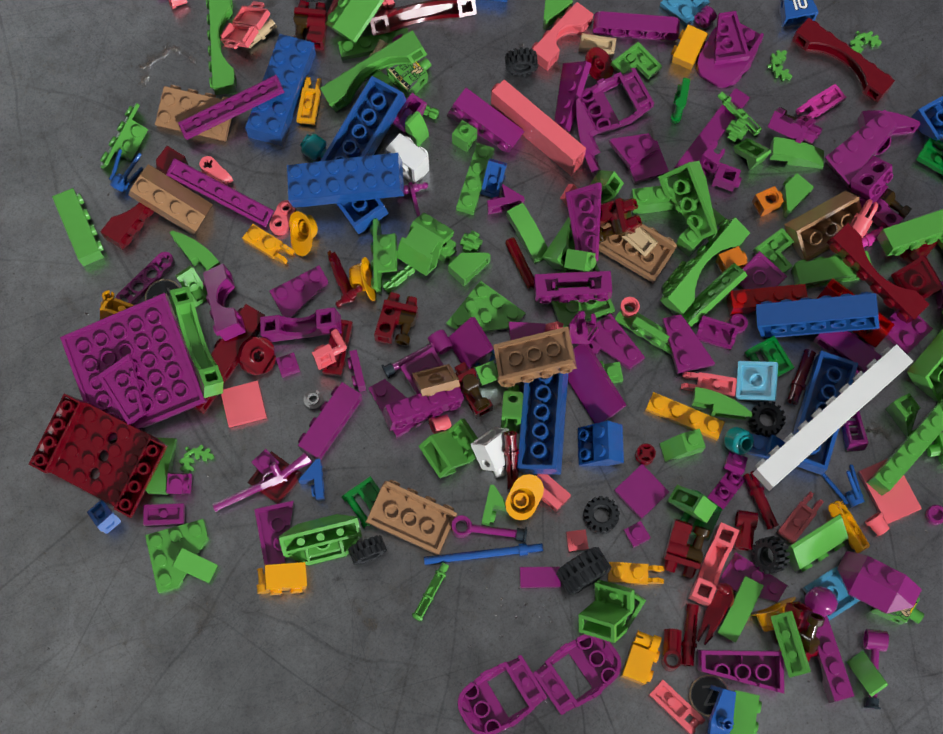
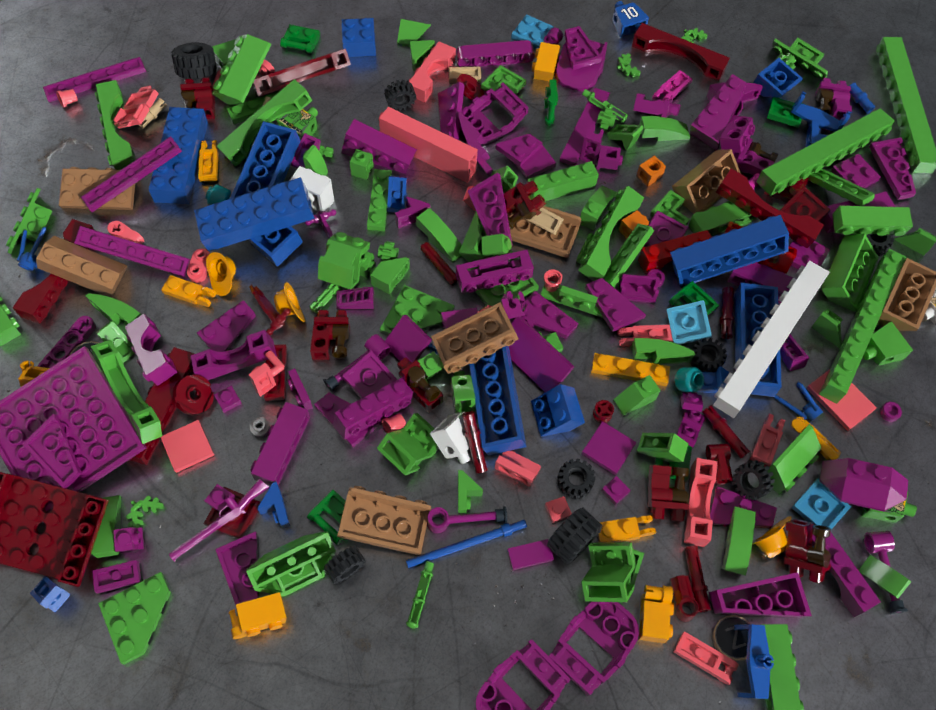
camera: 15 degrees left, 10 degrees down
bright green tile [172,548,218,583] -> none
bright green bracket [370,218,397,294] -> none
medium nougat plate [412,364,460,396] -> none
light orange piece [505,474,544,520] -> none
bright green wedge [658,161,718,240] -> none
dark red piece [697,583,735,645] -> none
bright green plate [771,611,811,678] -> none
bright green slope [781,173,814,218] -> none
magenta hair [804,586,838,617] -> none
coral arm [850,199,878,238] -> none
coral piece [865,512,890,536] -> none
none -> magenta slope [336,287,374,309]

